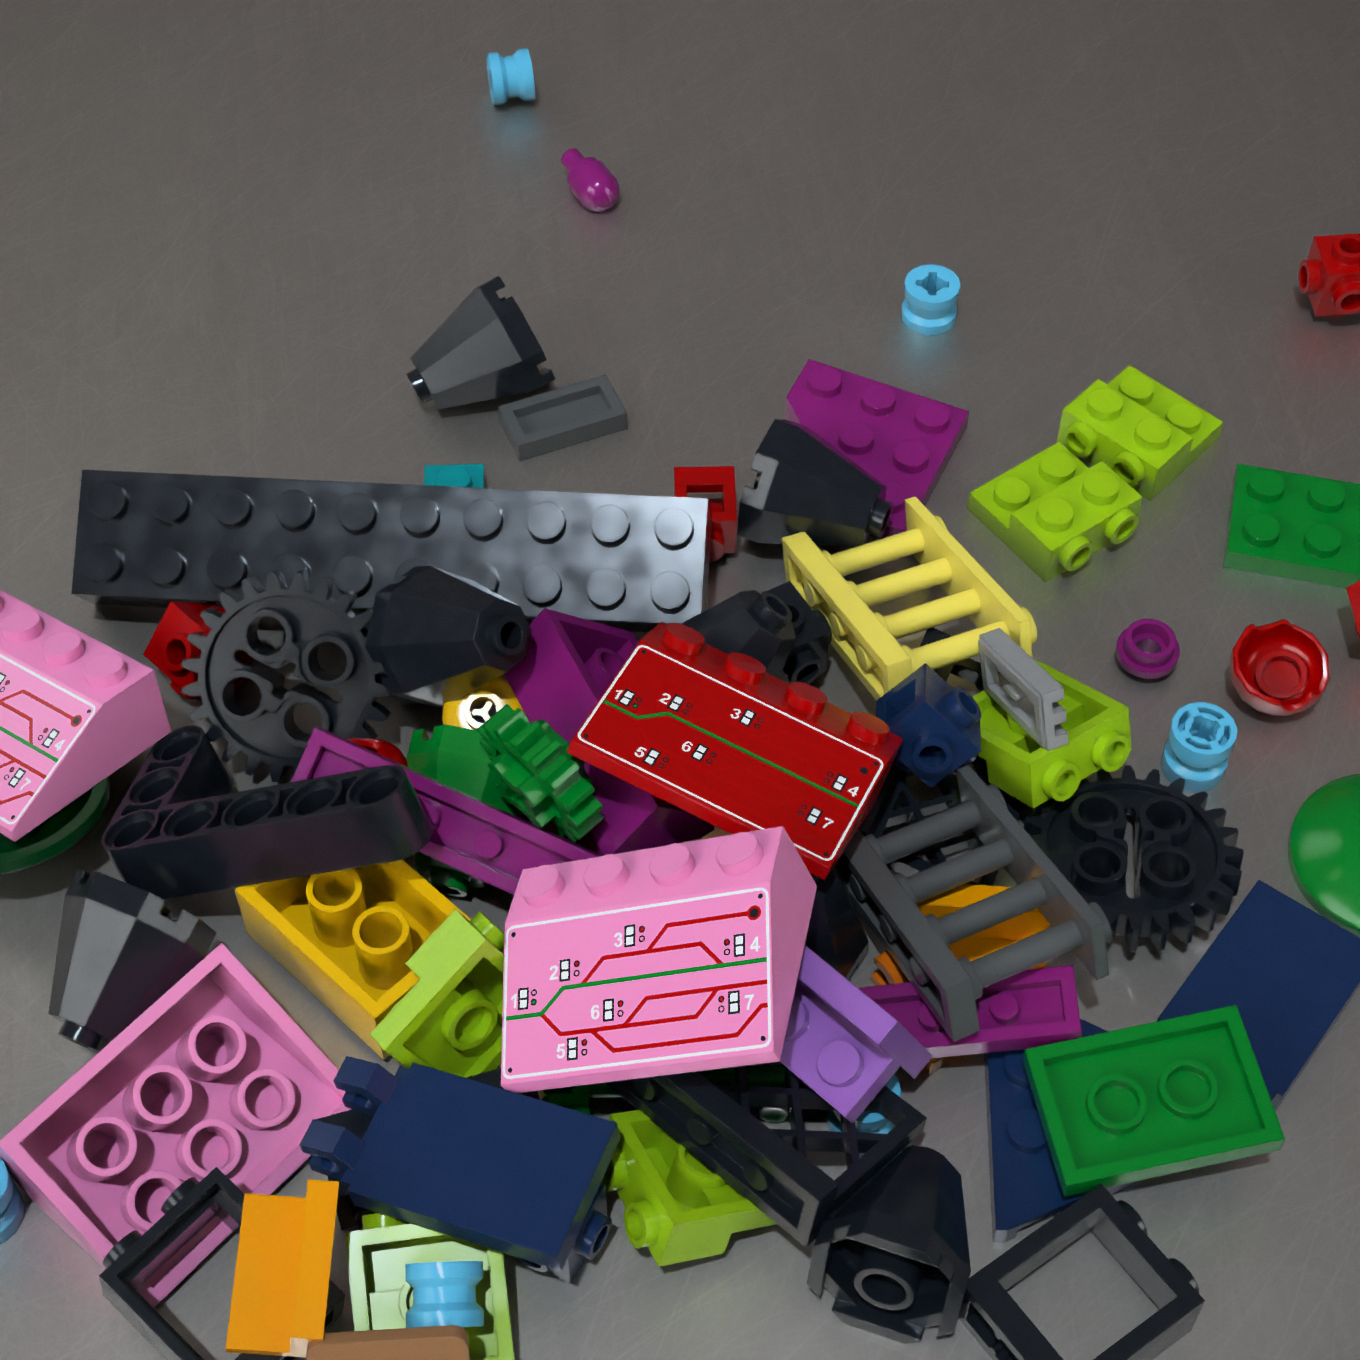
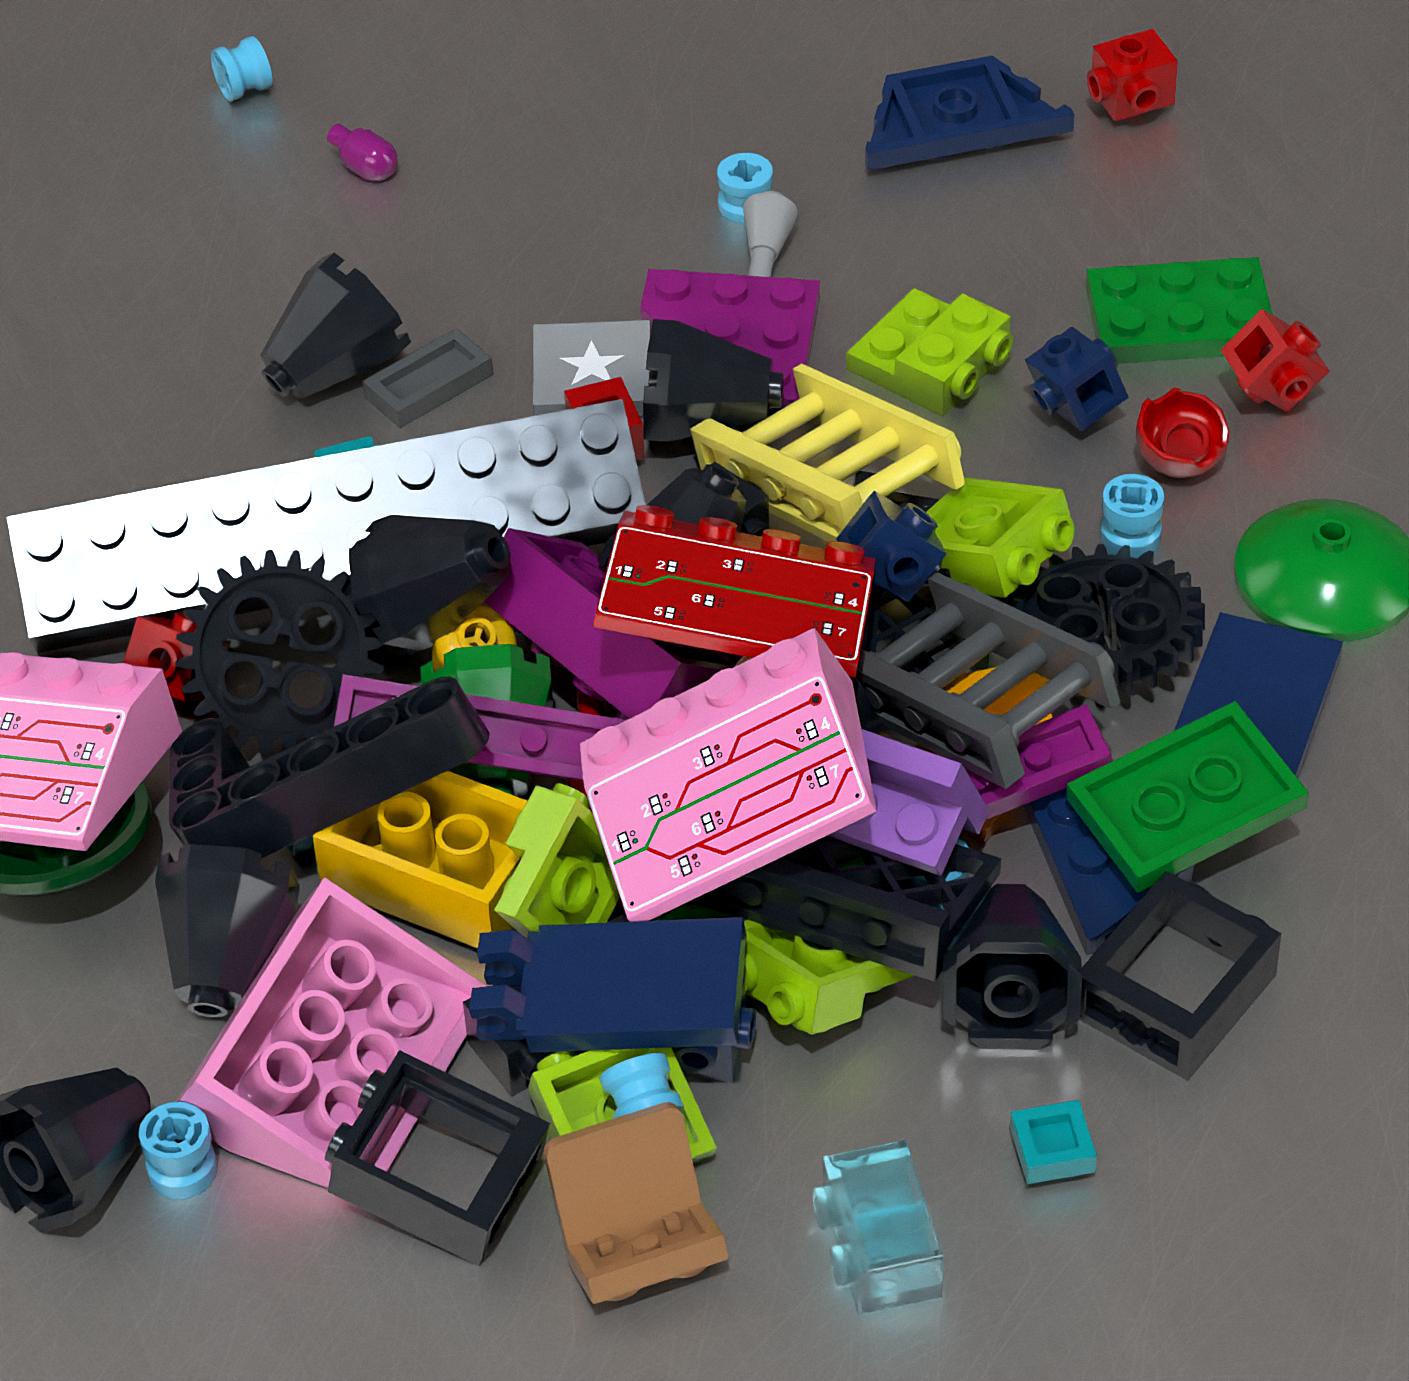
camera: 15 degrees left, 5 degrees down
light orange panel [226,1179,339,1358] -> none
green gear [477,704,604,843] -> none
light grey tile [978,628,1069,751] -> none
lime plate [1057,365,1224,501] -> none
magenta plate [1115,619,1180,679] -> none
none -> light grey tile [533,320,650,416]
none -> light grey cone [743,191,799,277]
none -> dark blue wing [865,56,1074,170]
none -> dark blue brick [1025,326,1129,432]

